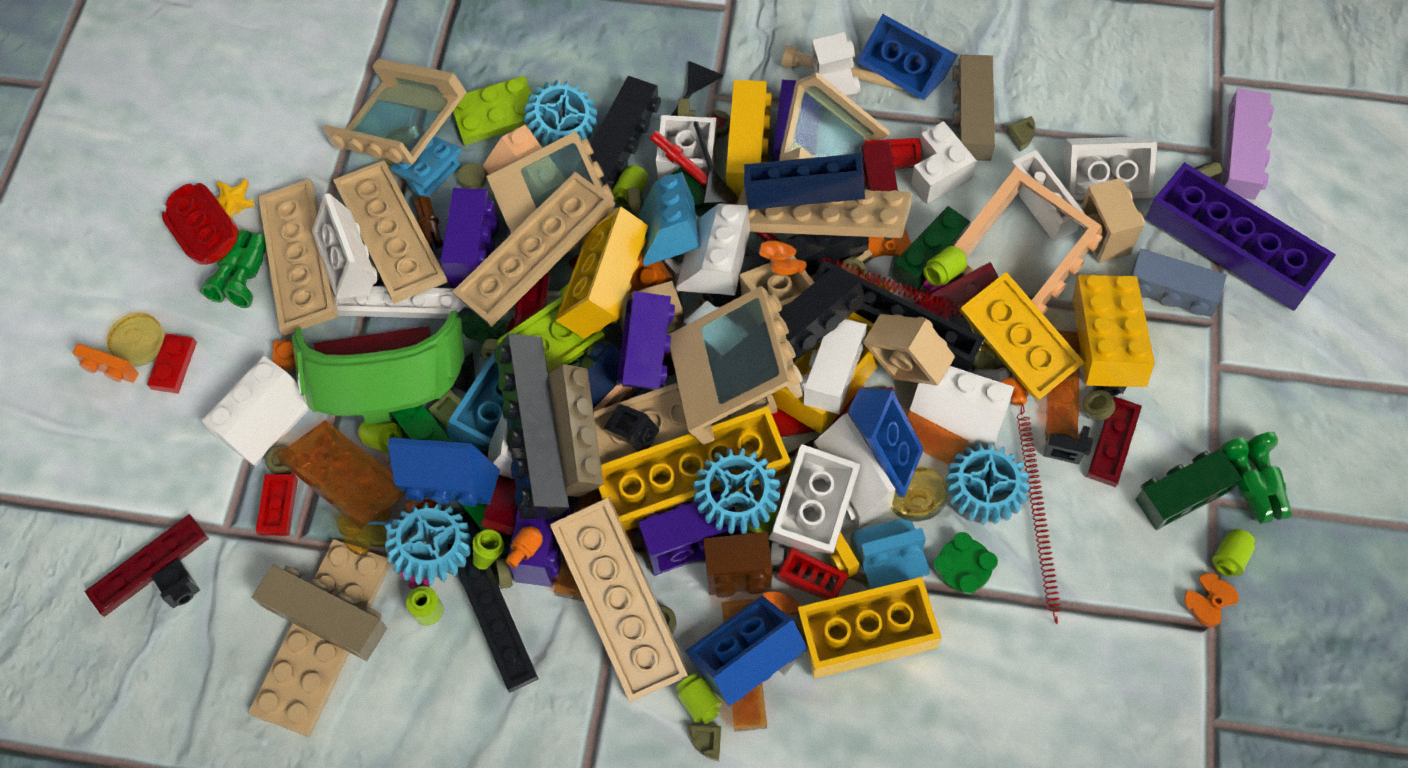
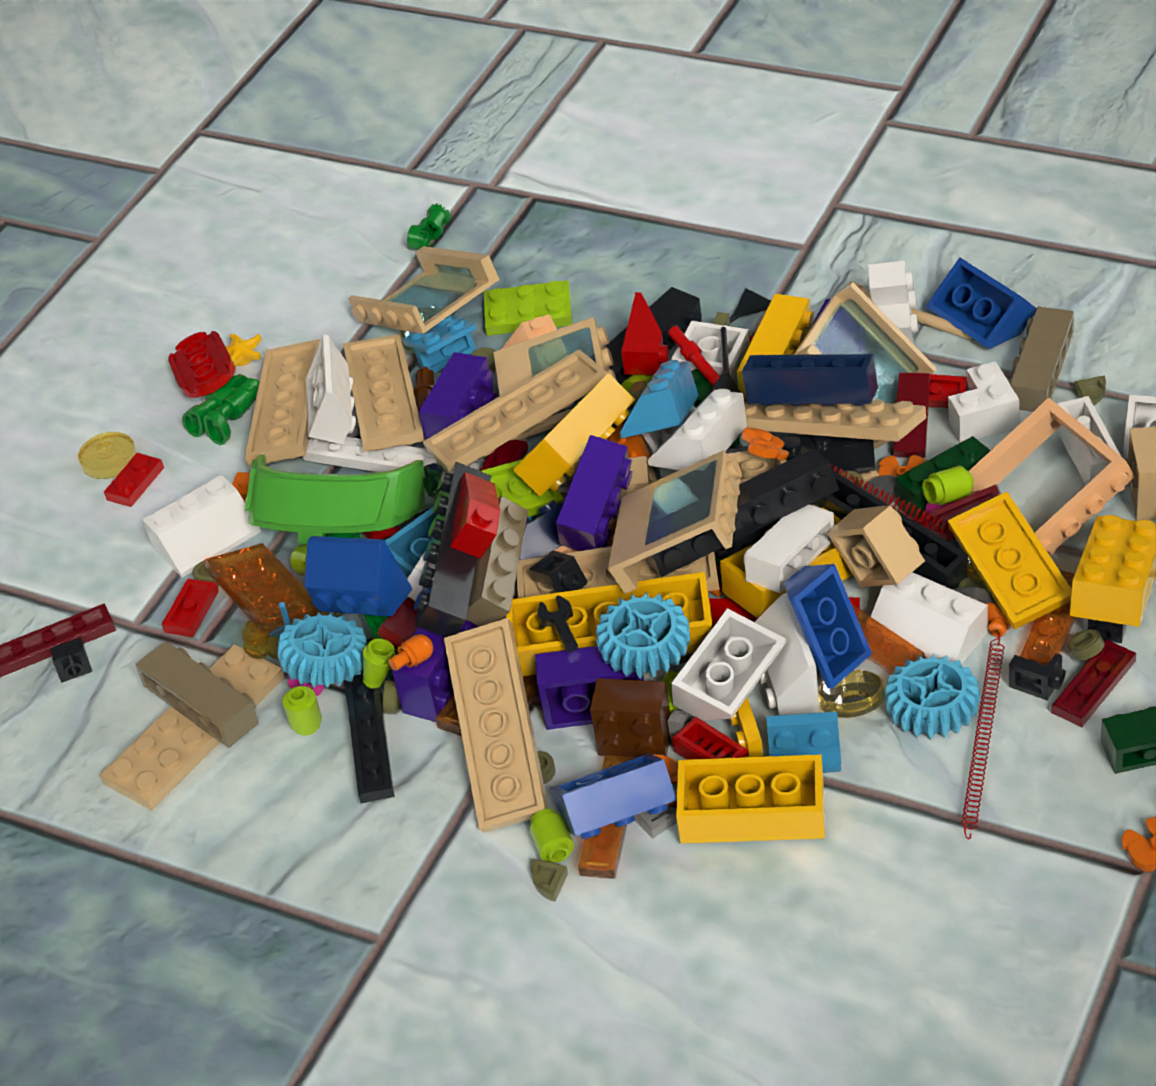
camera: 20 degrees right, 20 degrees down
orange plate [72,343,139,383] -> none
medium azure gear [524,80,597,153] -> none
green piece [934,532,998,594] -> none
none -> green connector [407,203,451,250]
none -> red slope [450,472,501,559]
none -> black bar [538,596,578,652]
none -> red slope [621,292,669,375]

